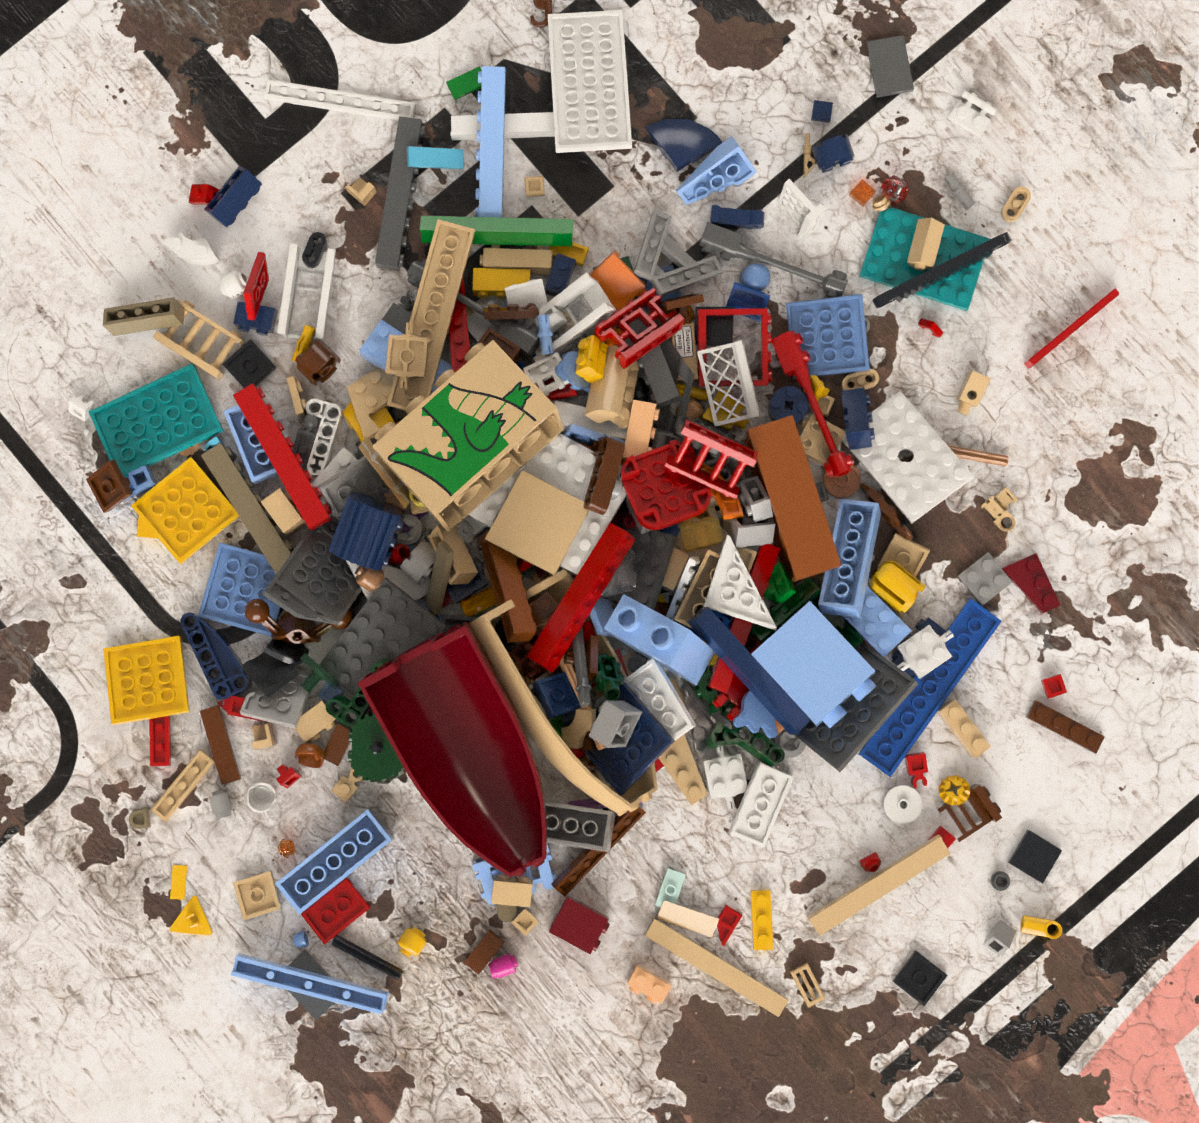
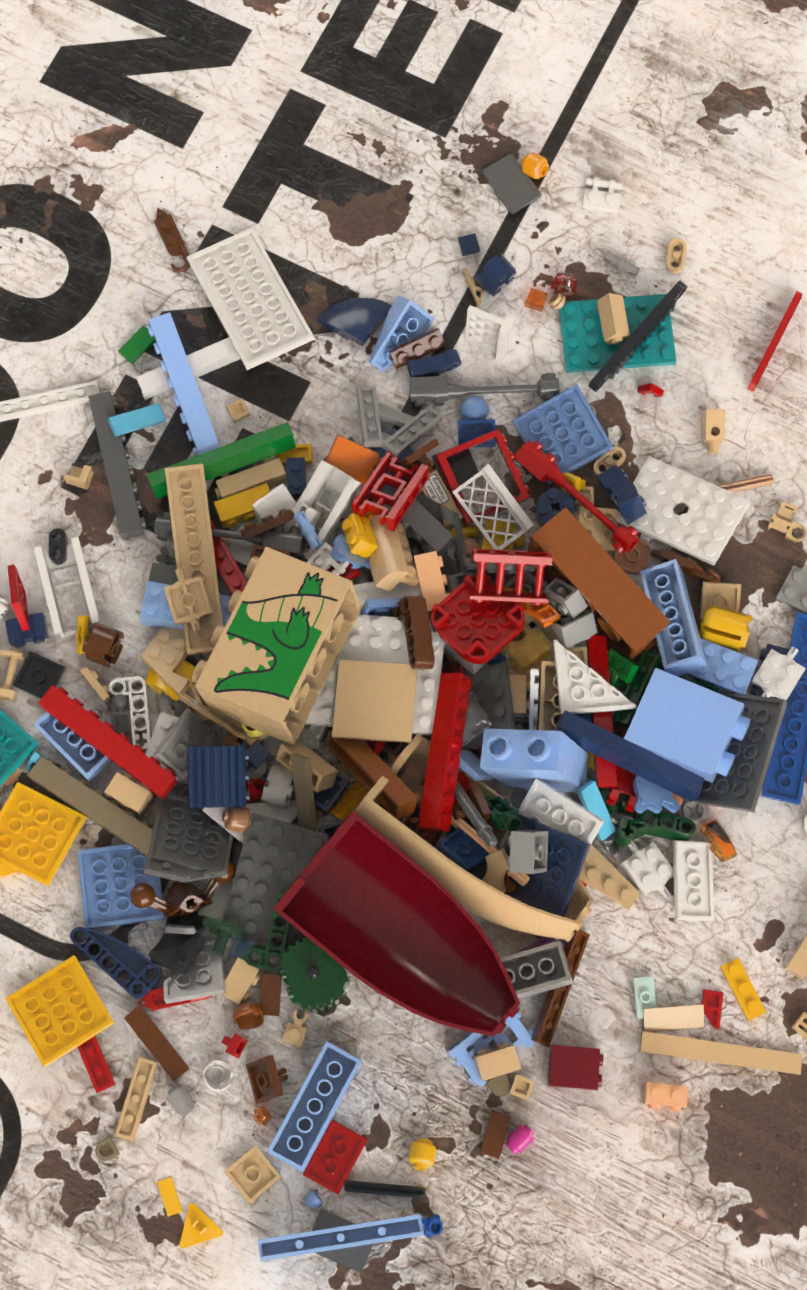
camera: 25 degrees left, 10 degrees down
tan panel [252,723,276,750] -> none
none -> clear head [128,922,157,952]
none -> reddish brown tile [246,1055,288,1104]
none -> dark blue tile [248,741,271,769]
none -> plate [388,328,446,369]
none -> blue plate [422,1214,443,1238]
none -> light orange head [521,152,549,179]
none -> medium azure tile [577,780,616,841]
none -> slope [700,819,737,863]

